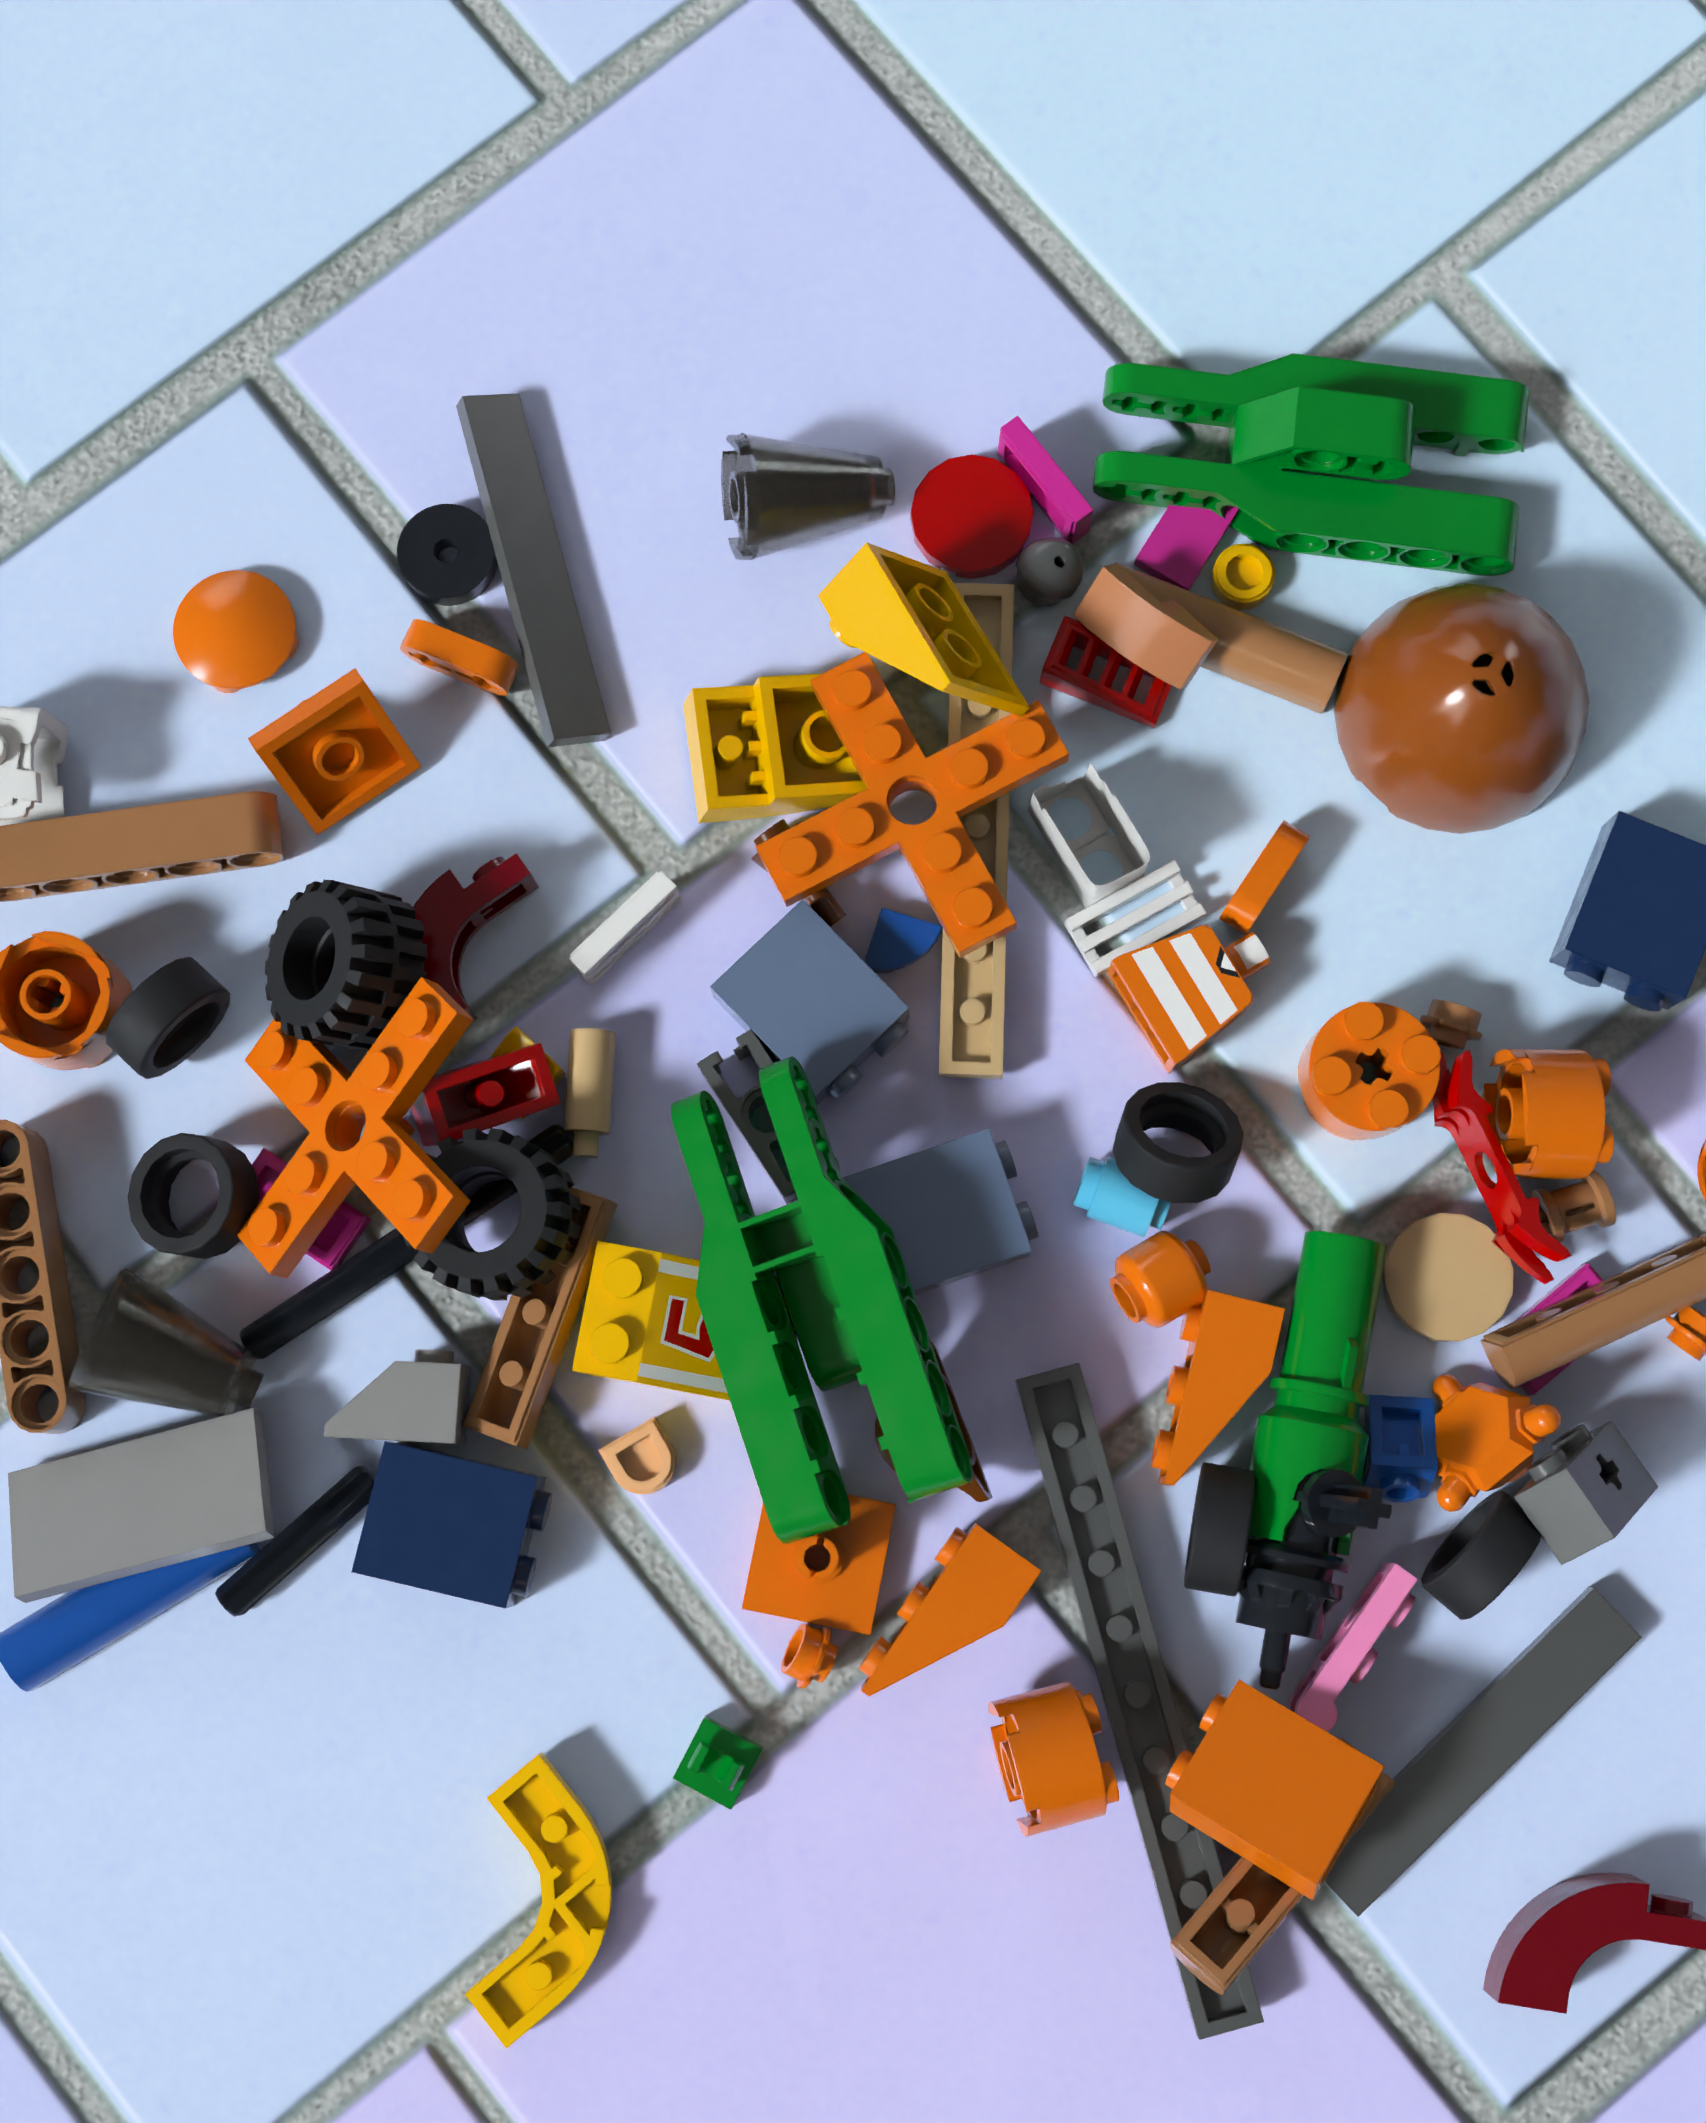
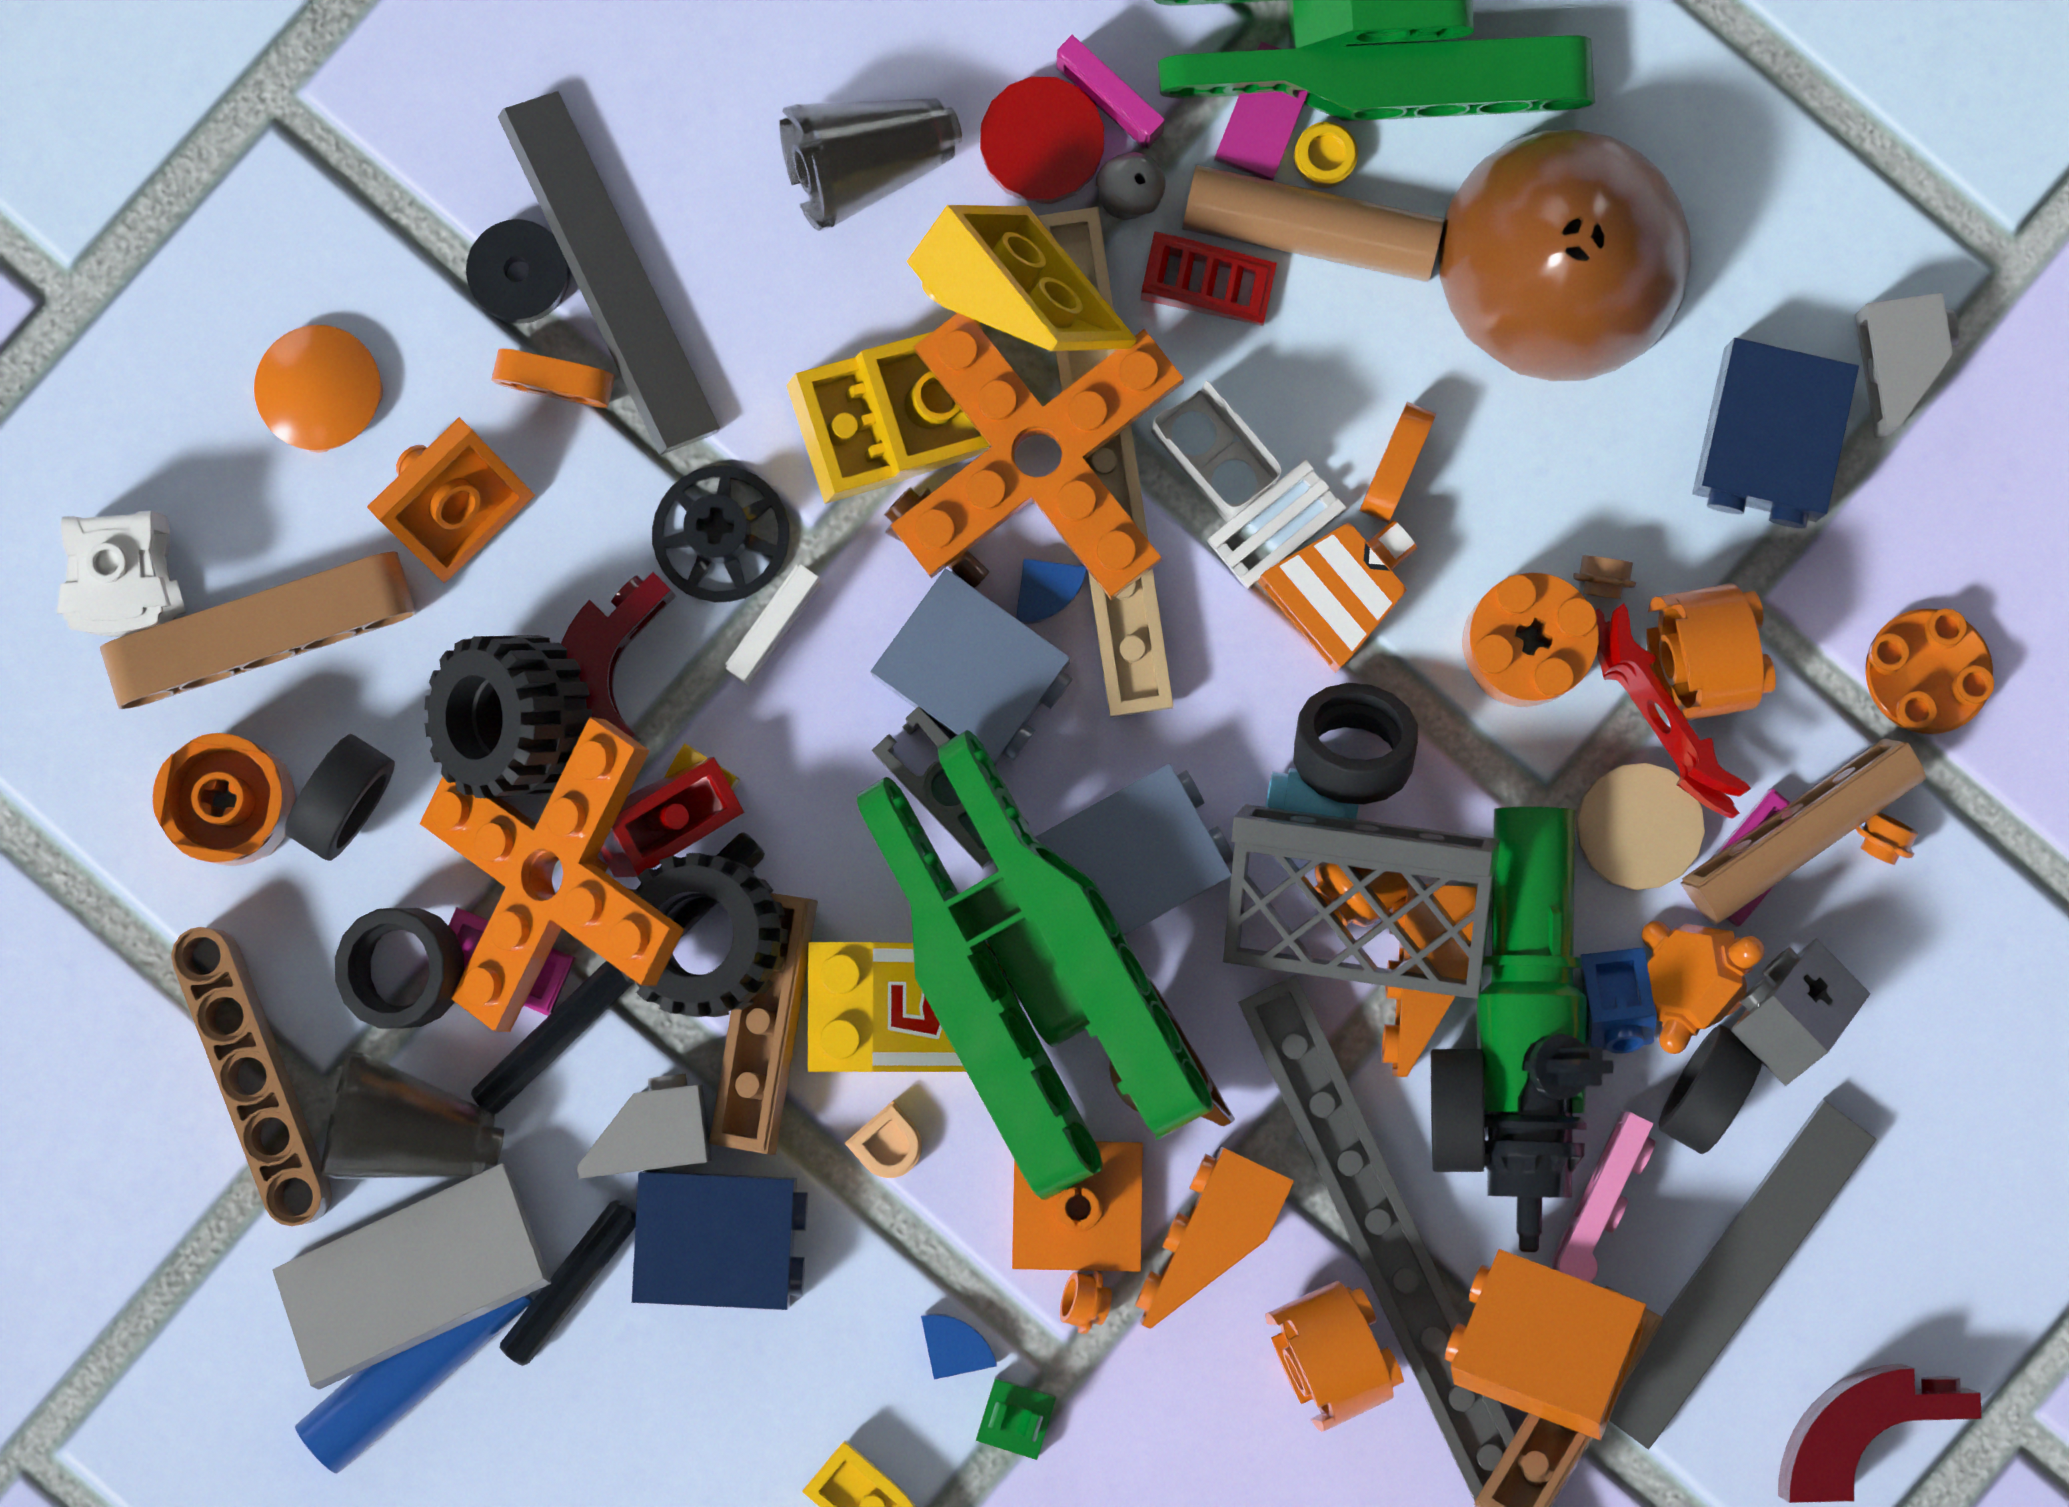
camera: 15 degrees left, 5 degrees up
tan cylinder [564,1028,616,1158] -> none
nougat slope [1073,563,1219,689] -> none
medium nougat bush [1531,1170,1616,1242] -> none
none -> black wheel [652,465,790,603]
none -> blue tile [921,1314,997,1380]
none -> dark grey fence [1223,804,1500,999]

